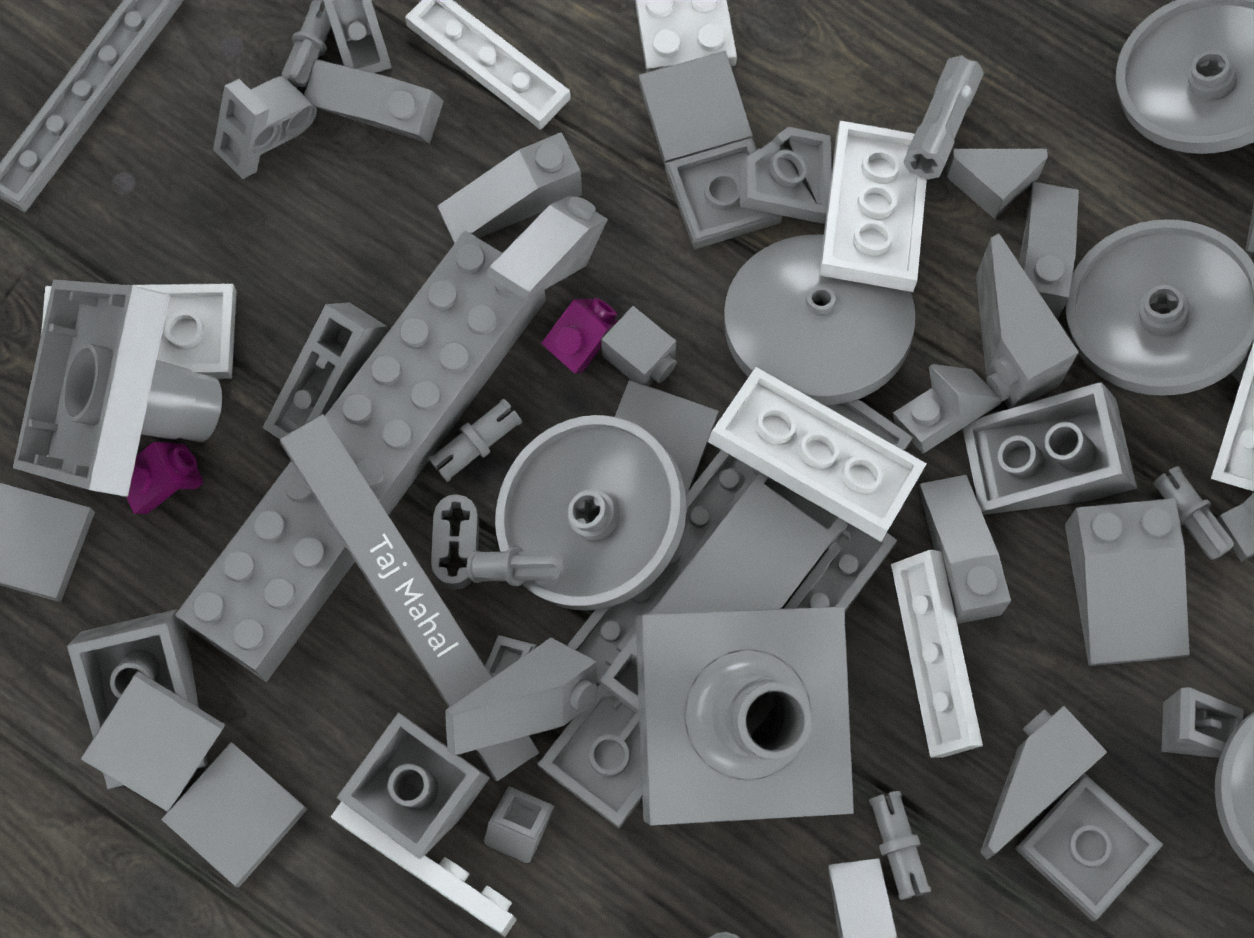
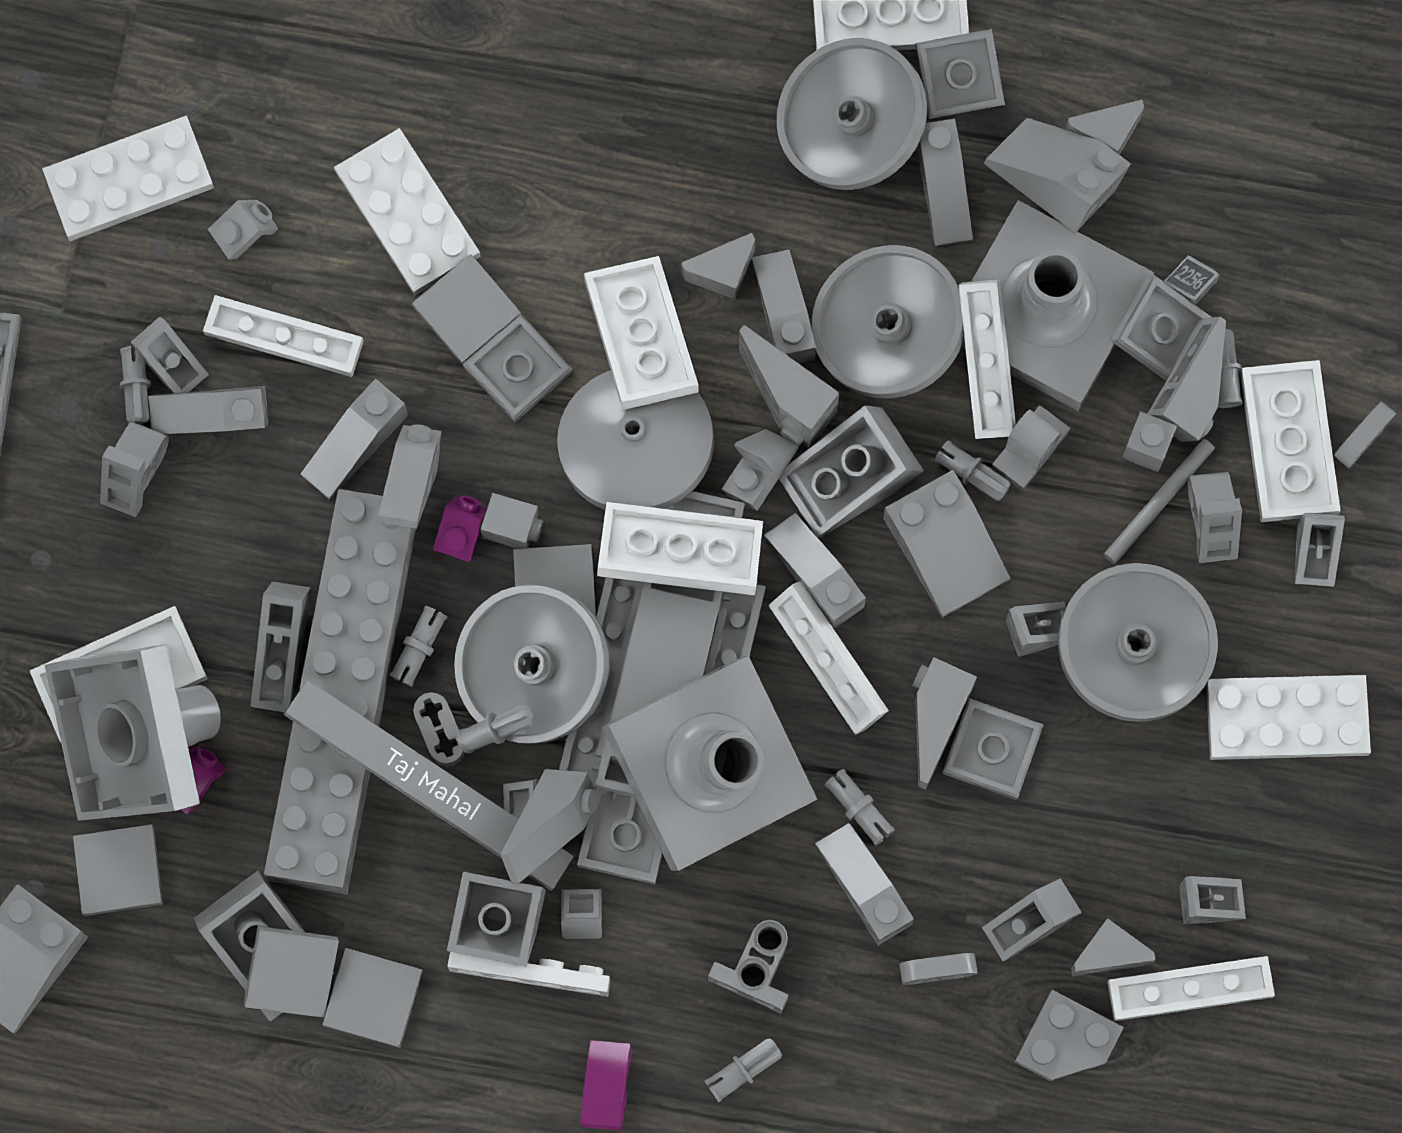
camera: 25 degrees left, 5 degrees up
light grey plate [739,127,832,224] -> none
light grey axle [903,55,984,180] -> none

